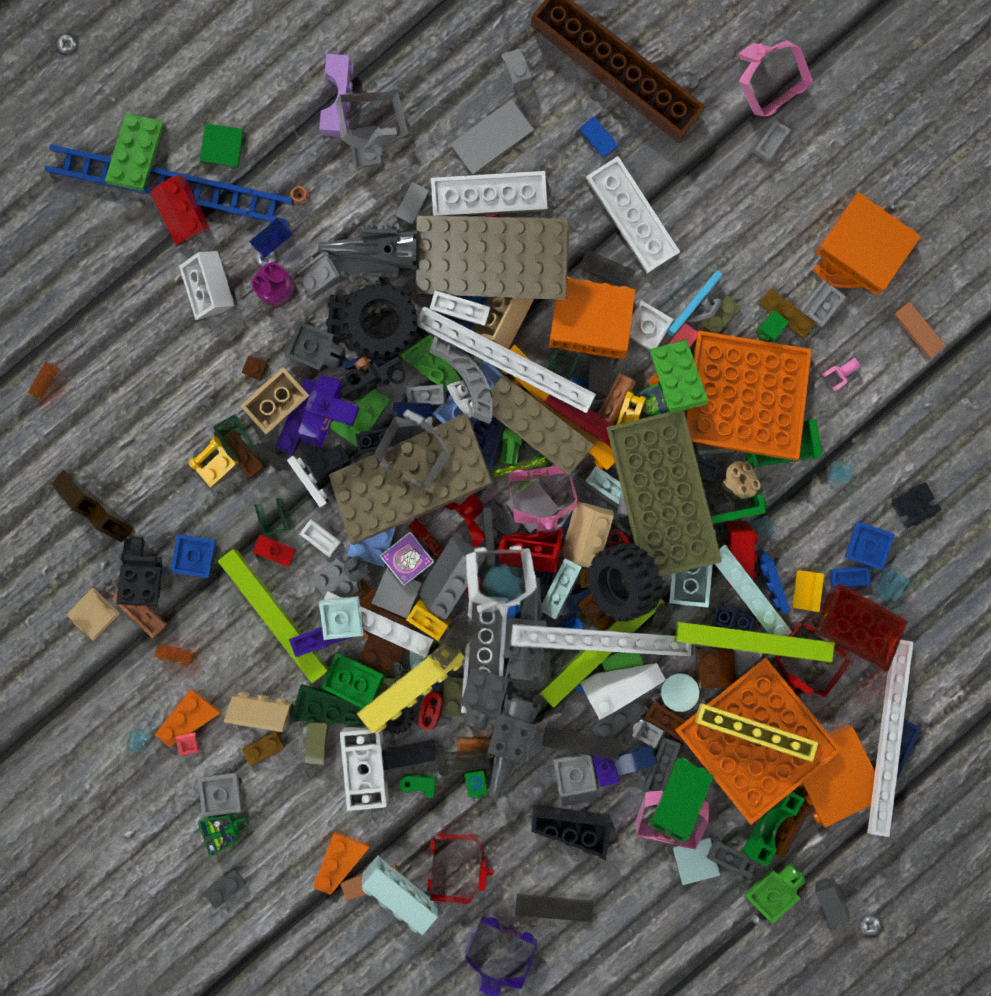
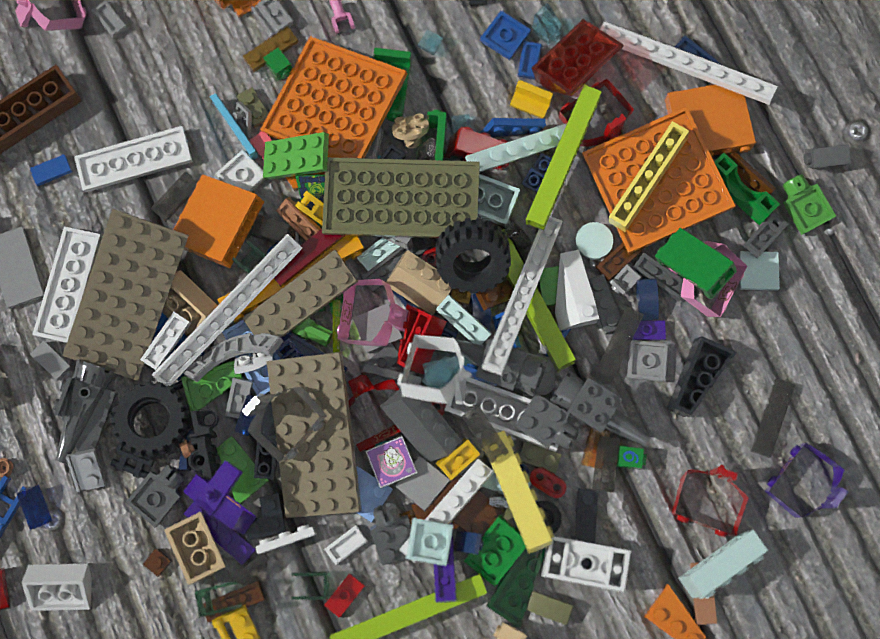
camera: 70 degrees left, 10 degrees down
magenta piece [251,262,296,307] -> none
green leg [399,773,436,798] -> none
reddish brown slope [695,647,736,689] -> none
none -> dark blue slope [454,531,483,555]

